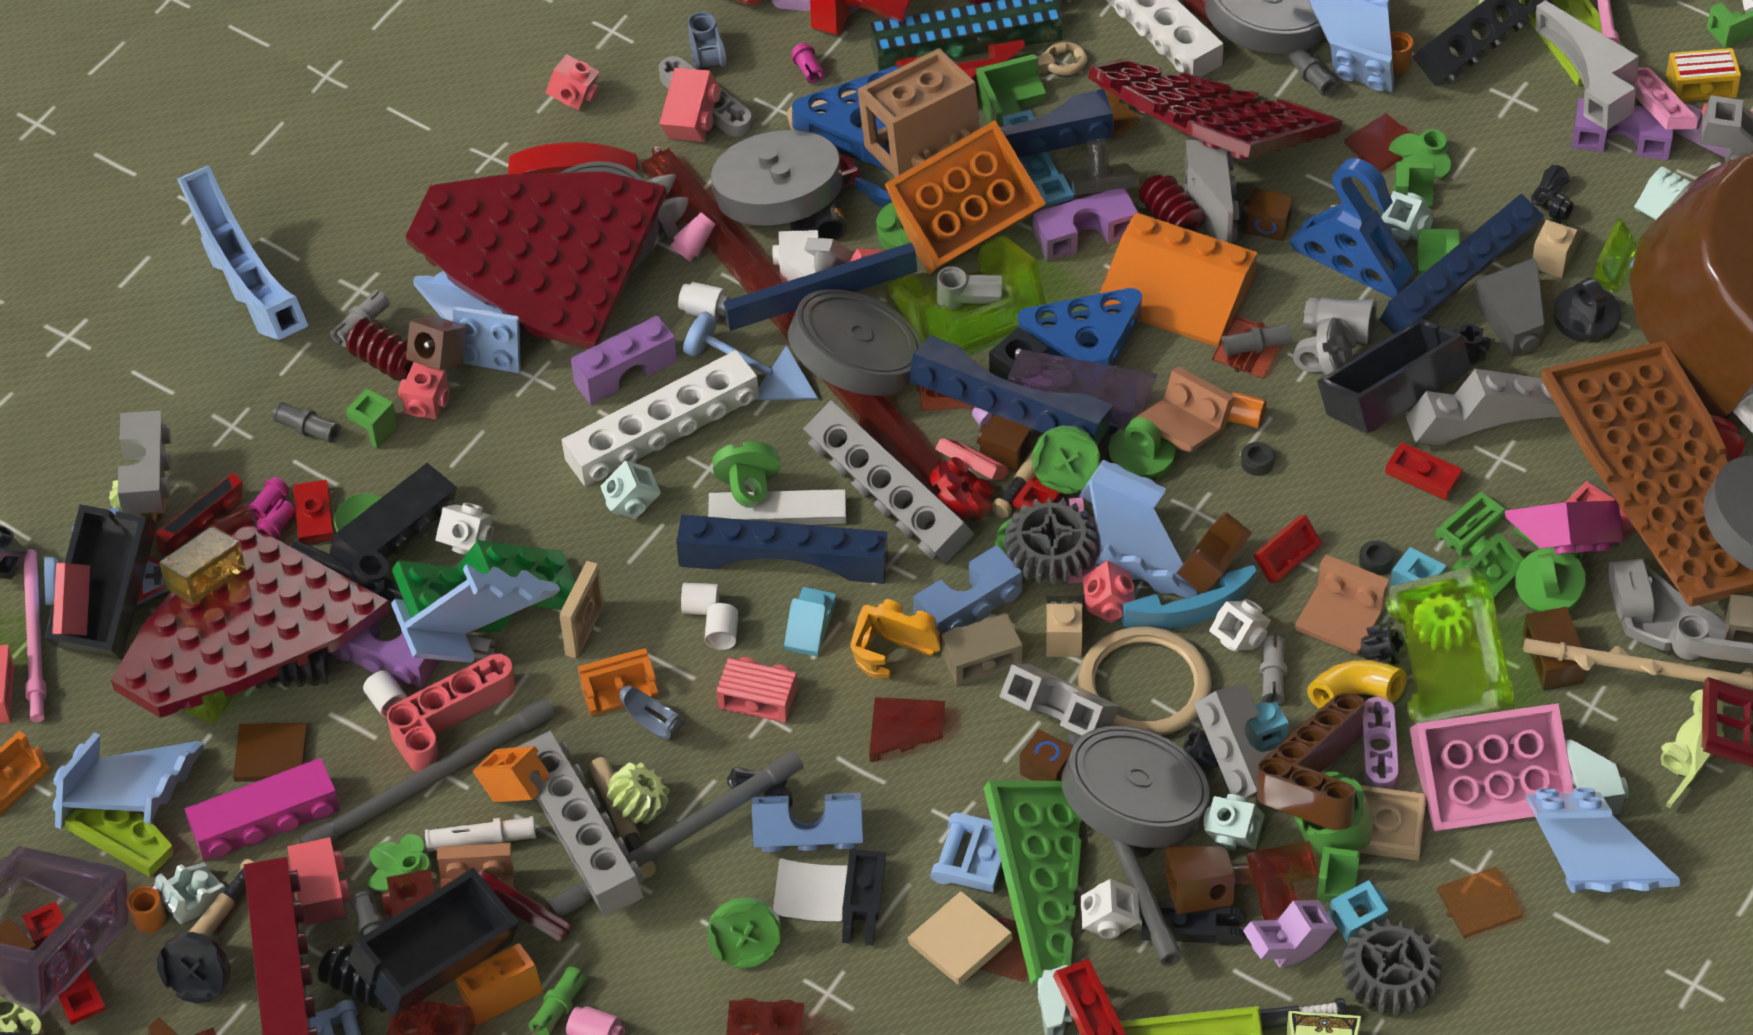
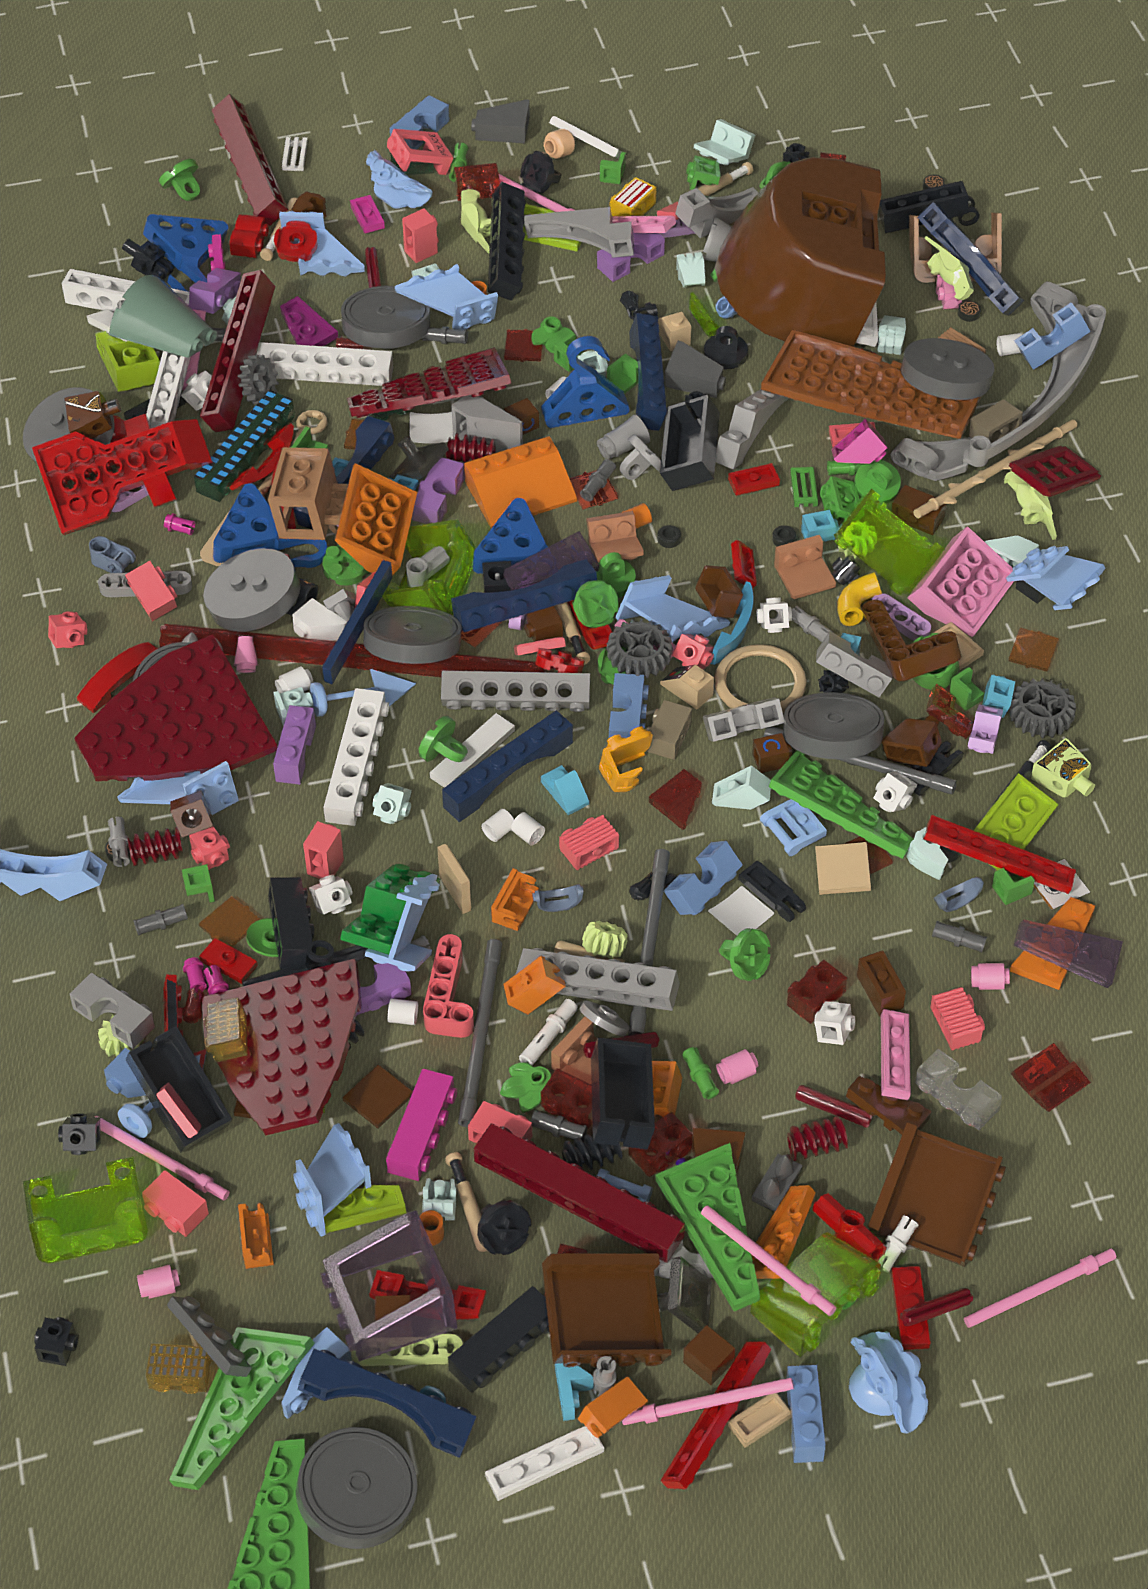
camera: 50 degrees left, 0 degrees up
light aqua brick [1204,794,1265,850] -> none
none -> clear orange piece [199,896,261,947]
none -> light aqua brick [273,687,313,725]
none -> coral brick [303,821,344,879]
none -> white sticker [410,412,453,444]
none -> light grey piece [580,1001,630,1036]
none -> light aqua slope [712,766,771,810]

